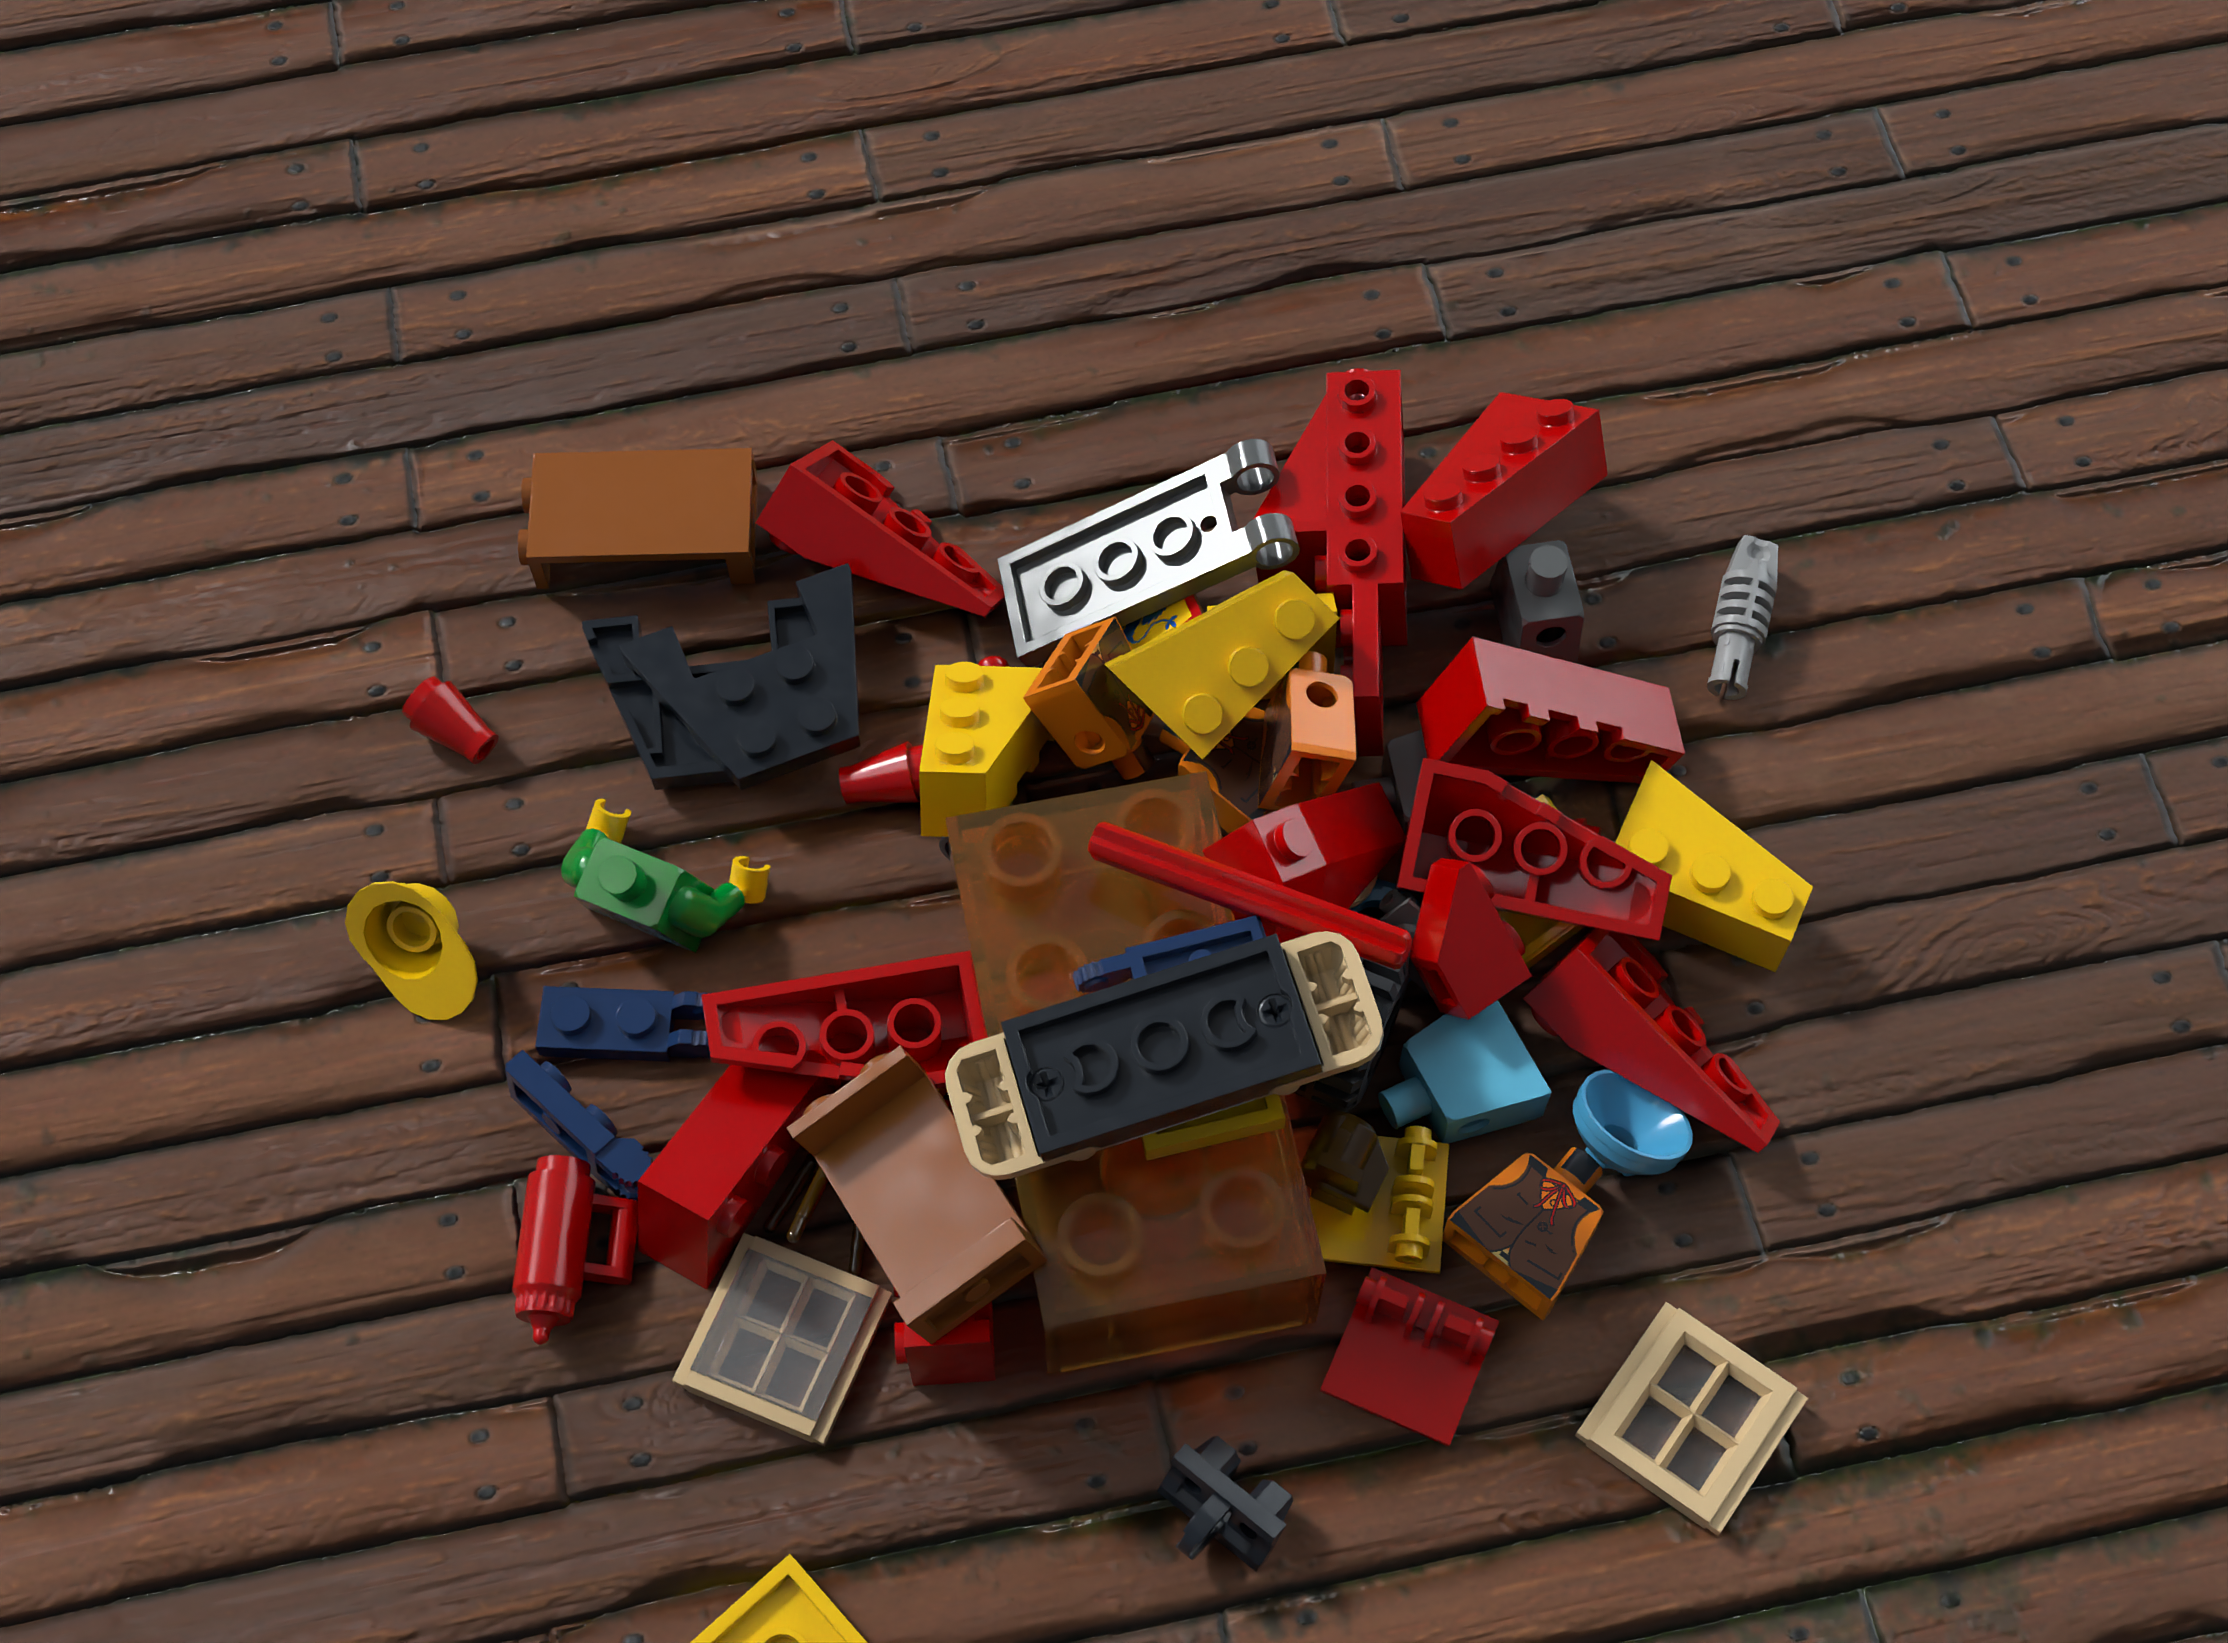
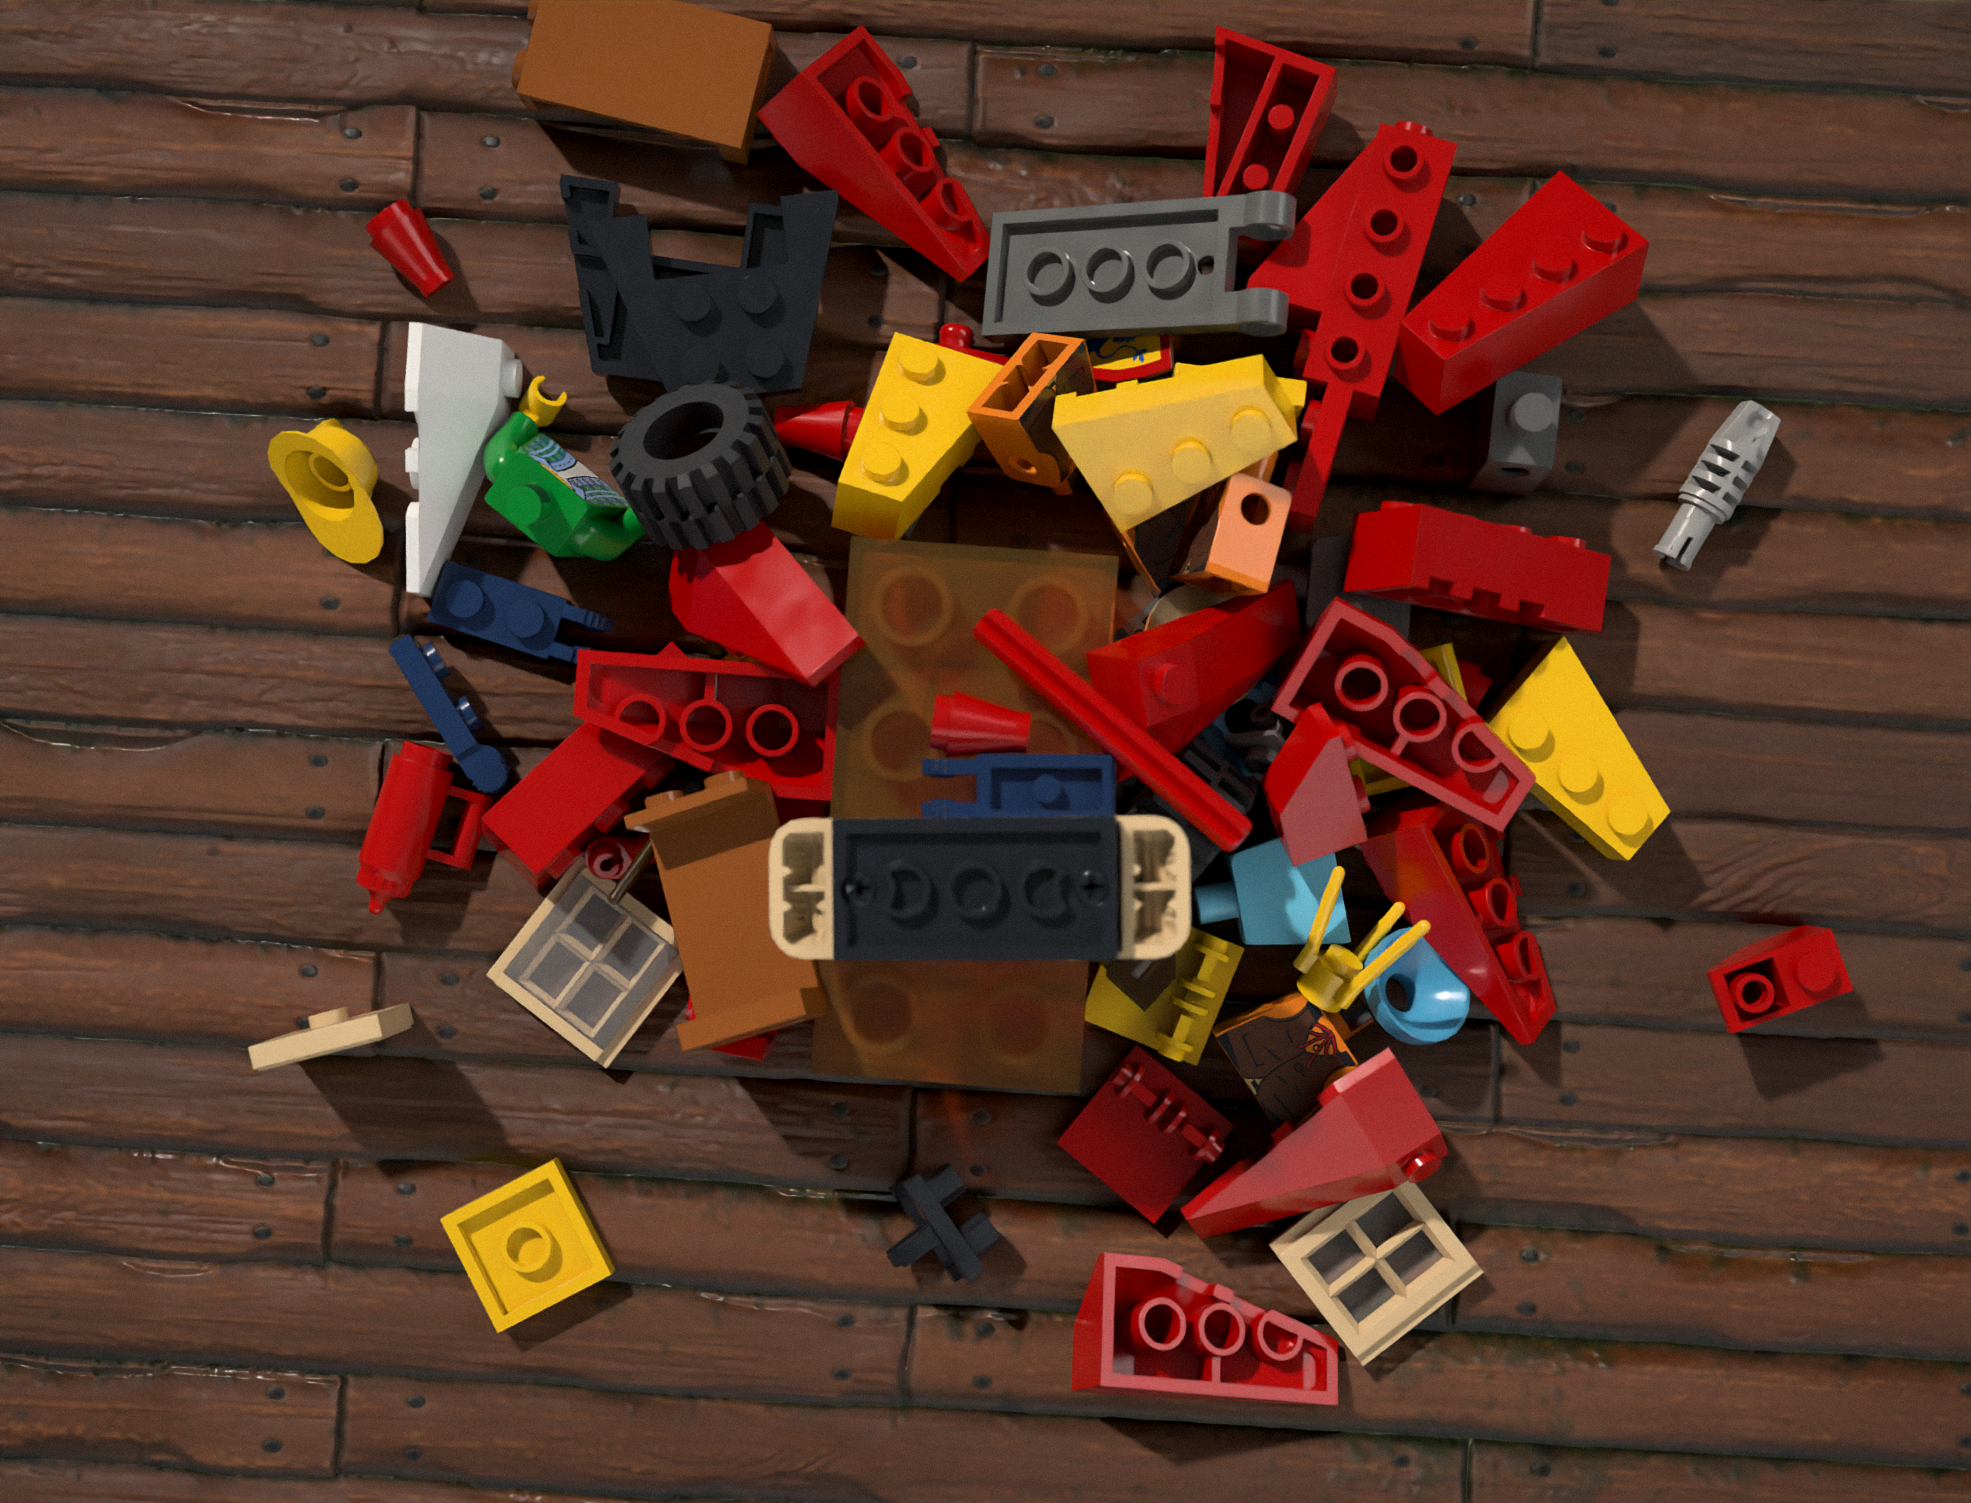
camera: 15 degrees right, 25 degrees up
none -> tan plate [248,1002,414,1072]
none -> white wedge [405,322,523,598]
none -> red arm [584,832,656,879]
none -> black tyre [609,380,792,551]
none -> red wedge [666,519,866,687]
none -> red cone [929,689,1031,757]
none -> red wedge [1071,1252,1338,1406]
none -> red wedge [1180,1048,1449,1240]
none -> red wedge [1203,25,1337,267]
none -> yellow plant [1293,866,1430,1013]
none -> red slope [1706,925,1854,1034]

